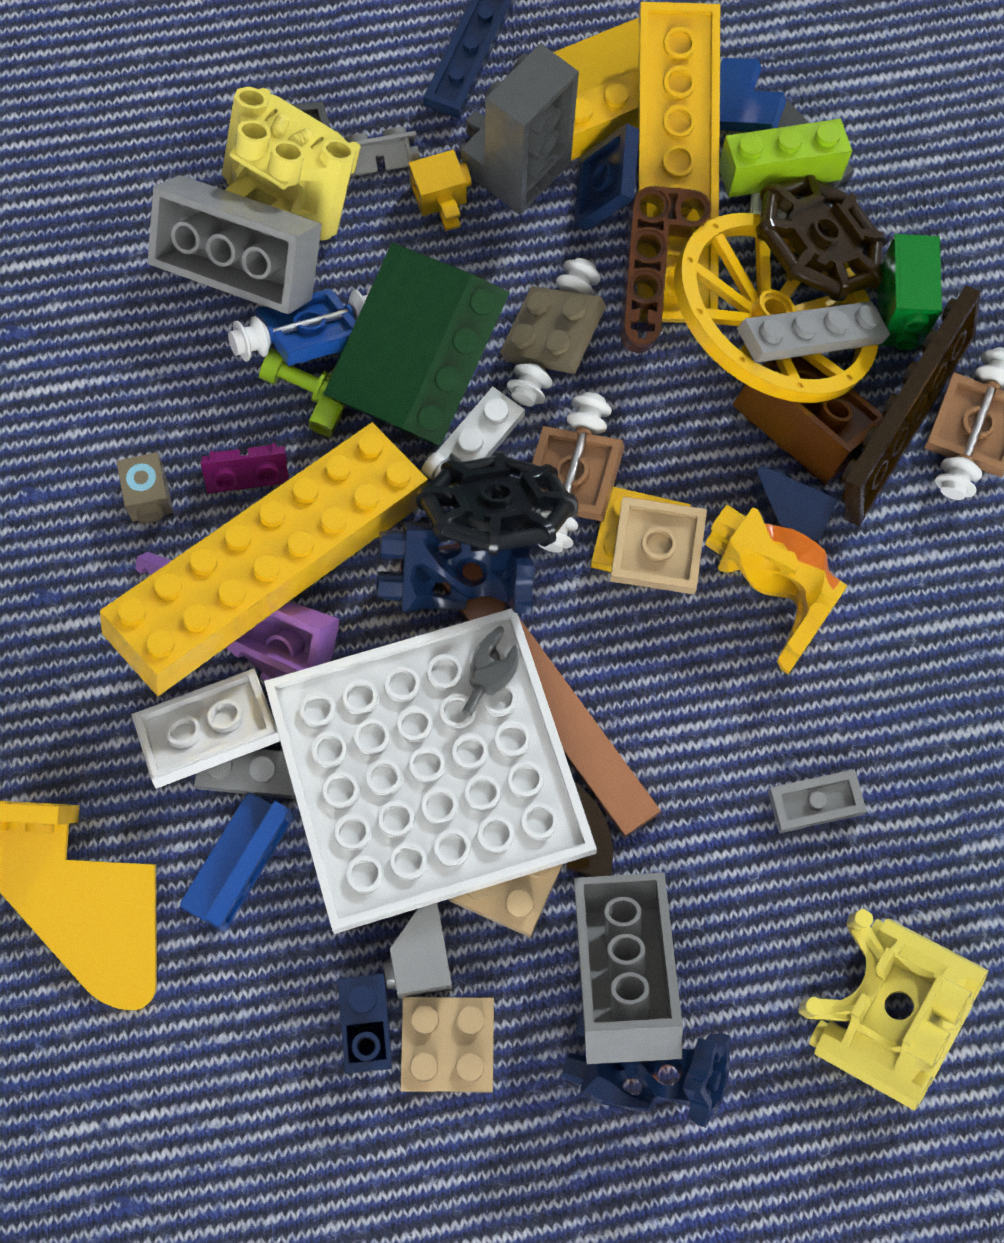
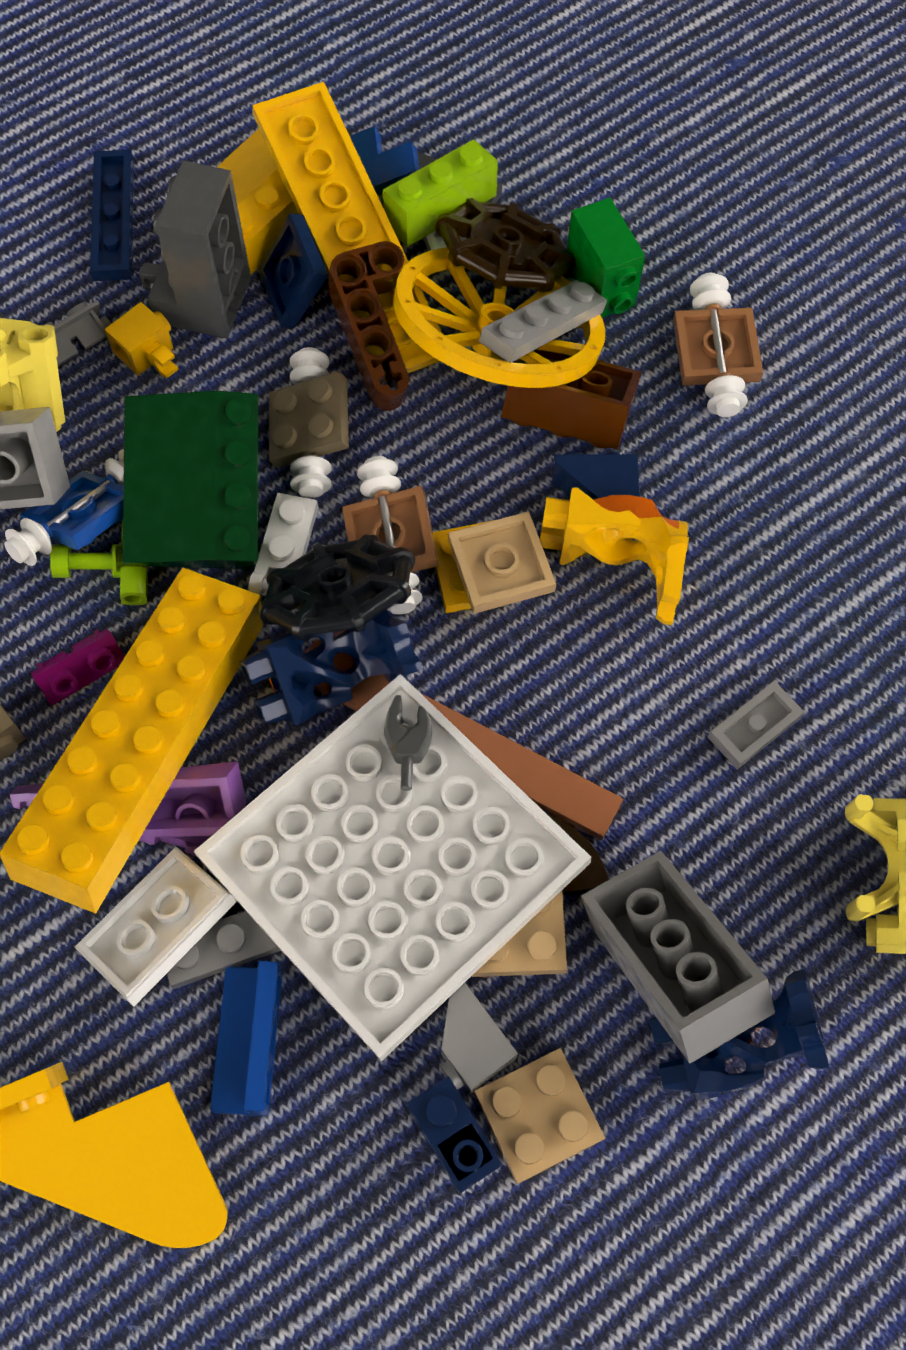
camera: 25 degrees left, 5 degrees down
dark brown plate [841,285,981,527] -> none

